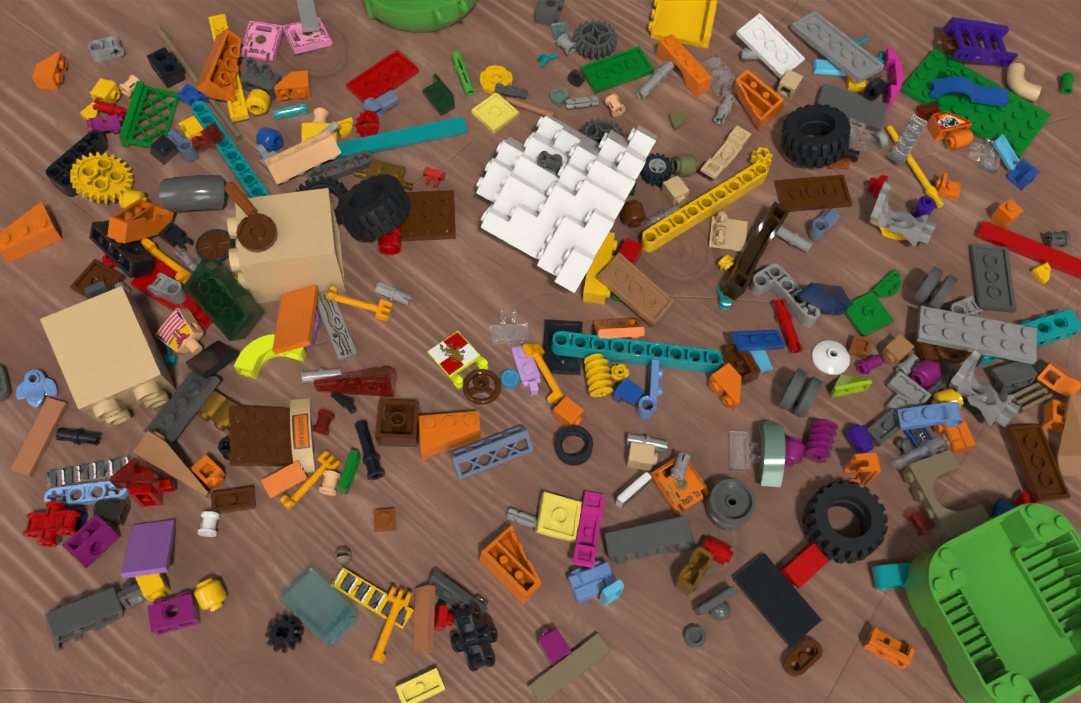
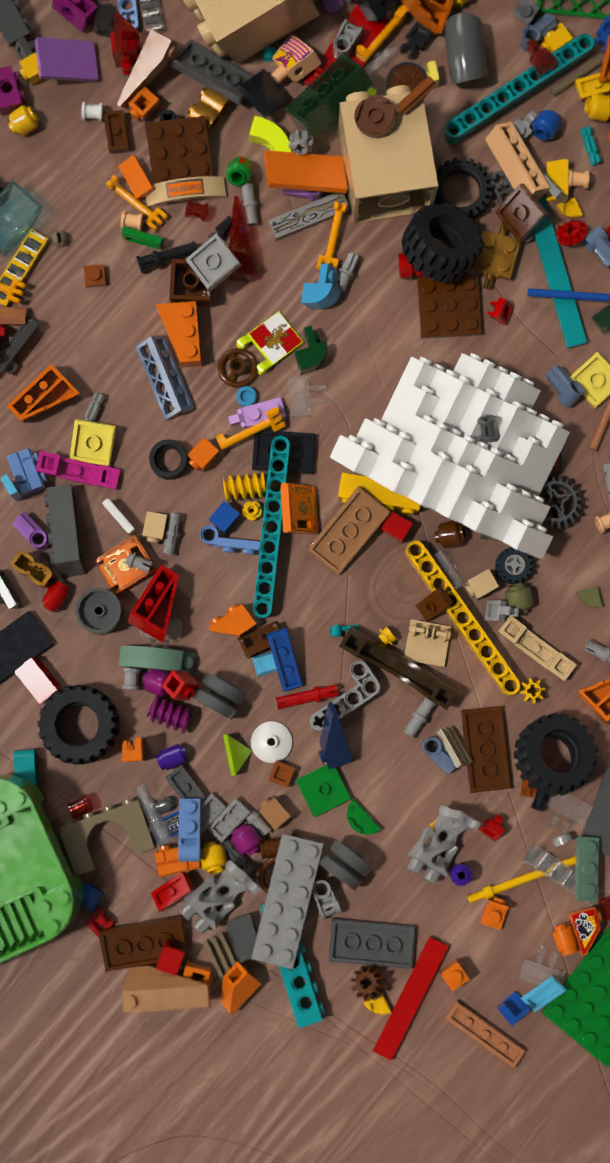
camera: 90 degrees right, 20 degrees up
magenta pin [857,354,883,374] -> none
dark grey bush [1044,230,1070,247] -> none
none -> medium lavender piece [12,512,50,551]
none -> light grey bush [121,668,141,690]
none -> red wedge [128,565,179,643]
none -> red plate [151,872,195,911]
none -> red panel [156,940,184,976]
none -> red brick [162,670,200,701]
none -> light grey tile [185,233,241,291]
none -> green head [226,156,254,187]
none -> light grey gear [288,130,314,155]
none -> dark green brick [294,325,326,375]
none -> dark azure brick [301,263,342,309]
none -> reddish brown gear [351,965,387,1001]
none -> reddish brown plate [415,586,453,622]
none -> light yellow tile [426,61,439,88]
none -> dark tan tile [437,726,473,768]
none -> nougat tile [445,1001,526,1068]
none -> light grey plate [484,600,519,622]
none -> reddish brown tile [495,183,548,242]
none -> blue bar [527,288,609,302]
none -> sand blue piece [546,365,585,408]
none -> sand green plate [575,837,599,902]

